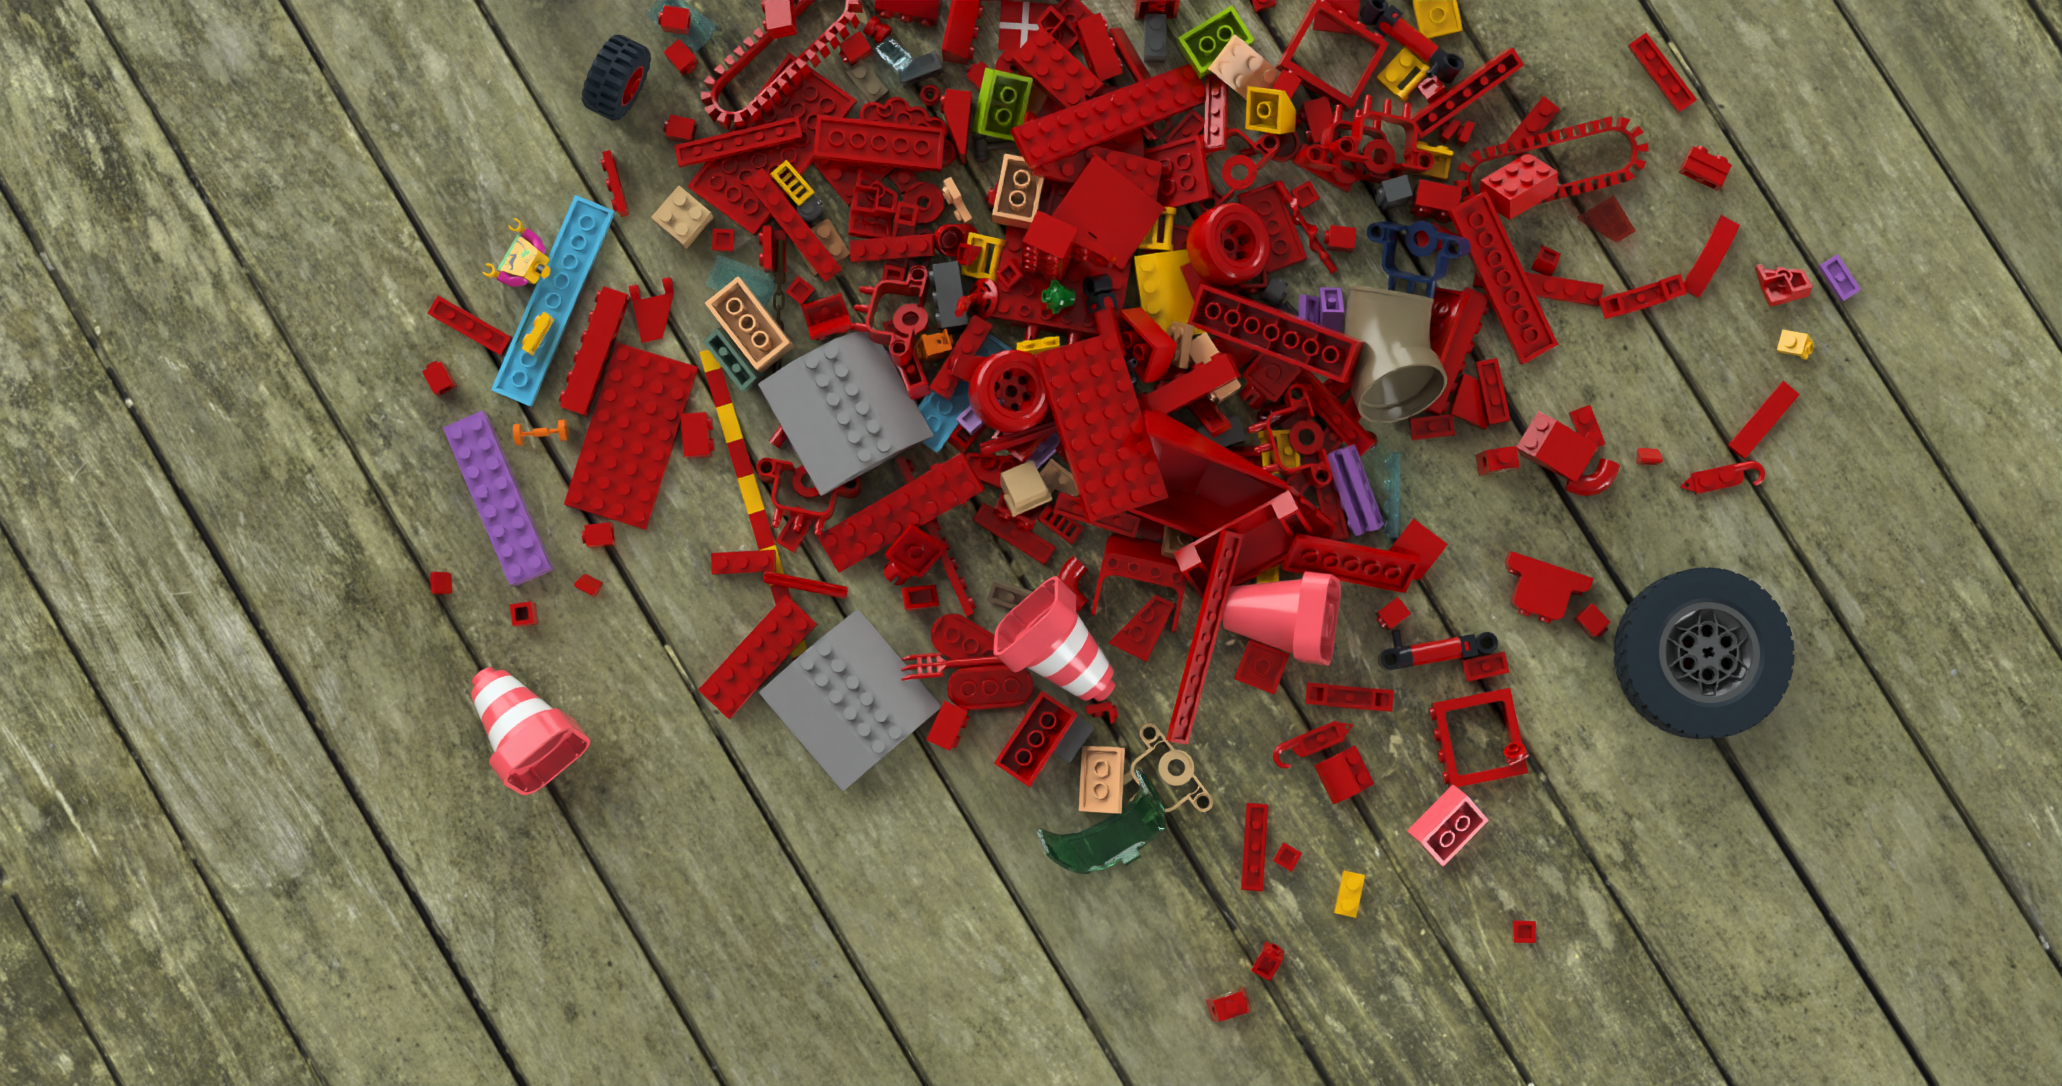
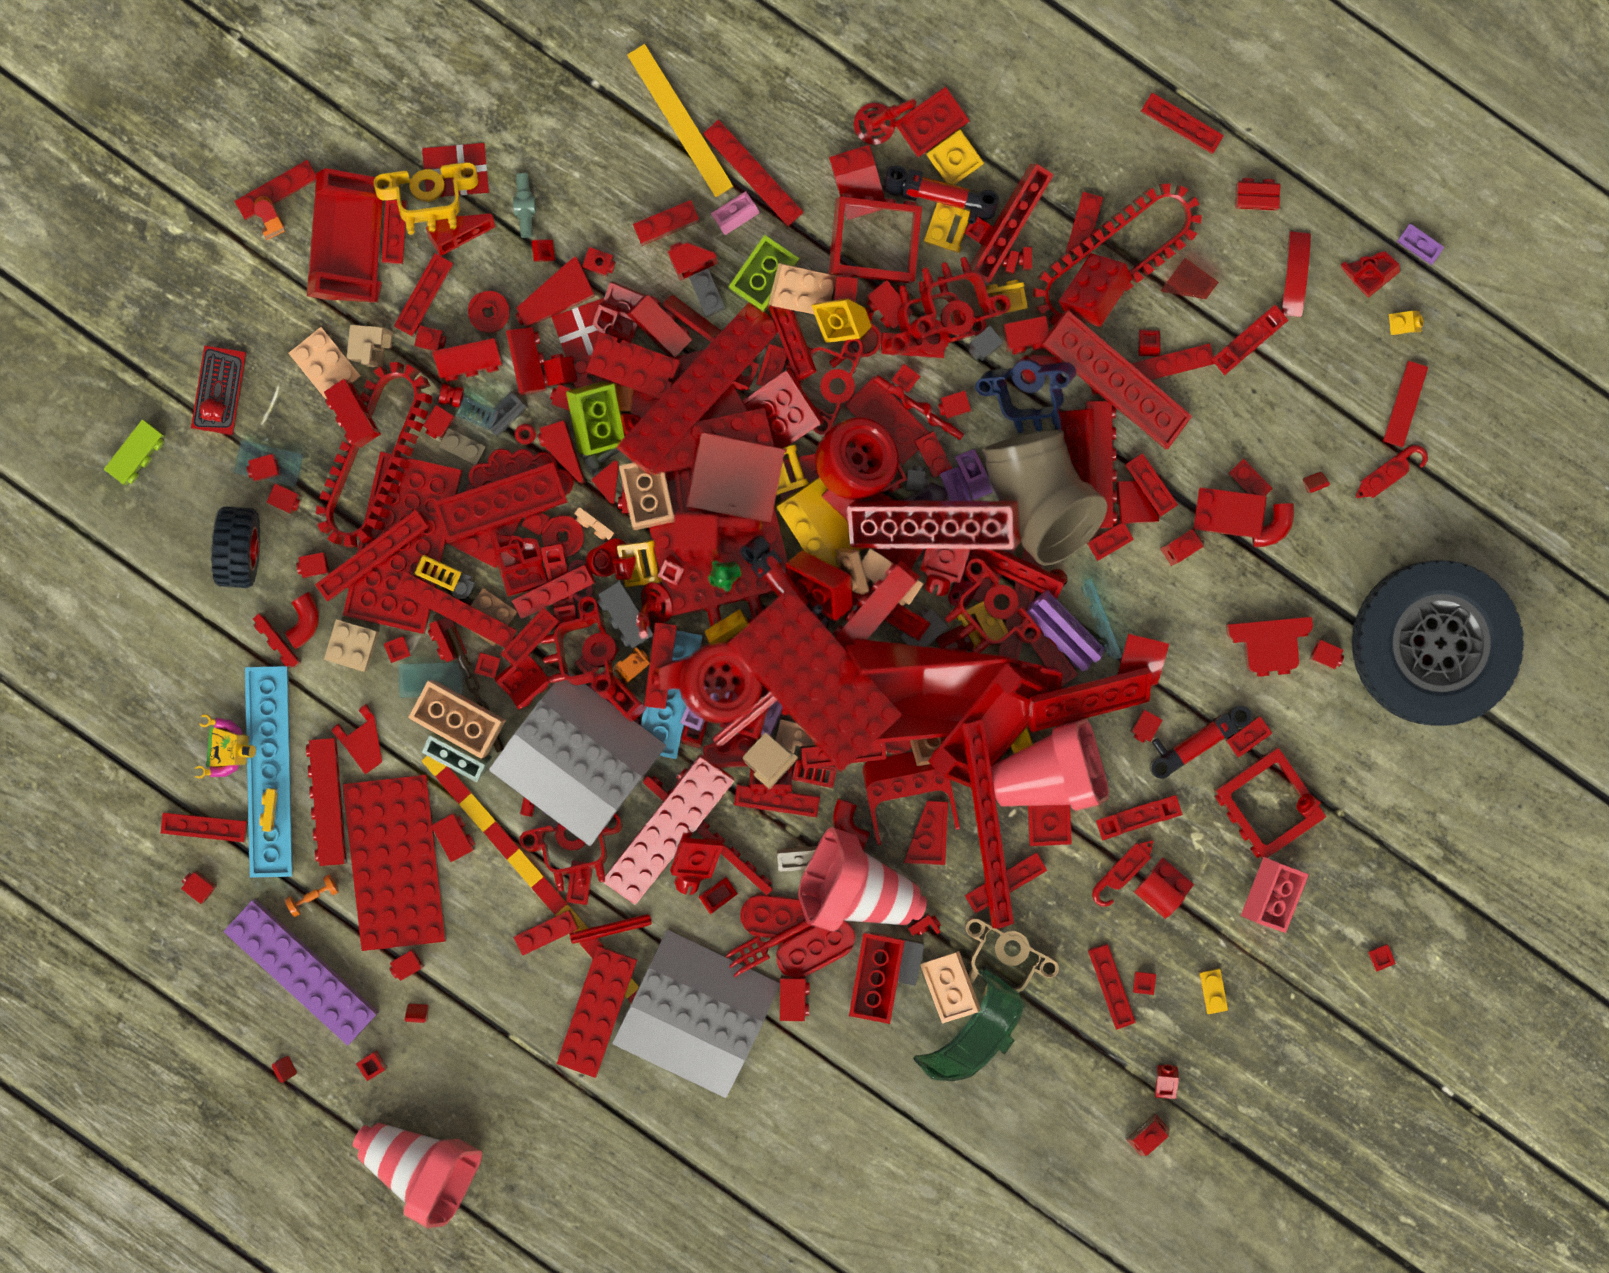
camera: 25 degrees left, 5 degrees up
none -> red cylinder [285,592,319,649]
none -> red plate [501,607,559,668]
none -> red brick [543,353,577,386]
none -> red slope [591,461,619,504]
none -> red plate [914,431,952,478]
none -> red plate [964,852,1048,914]

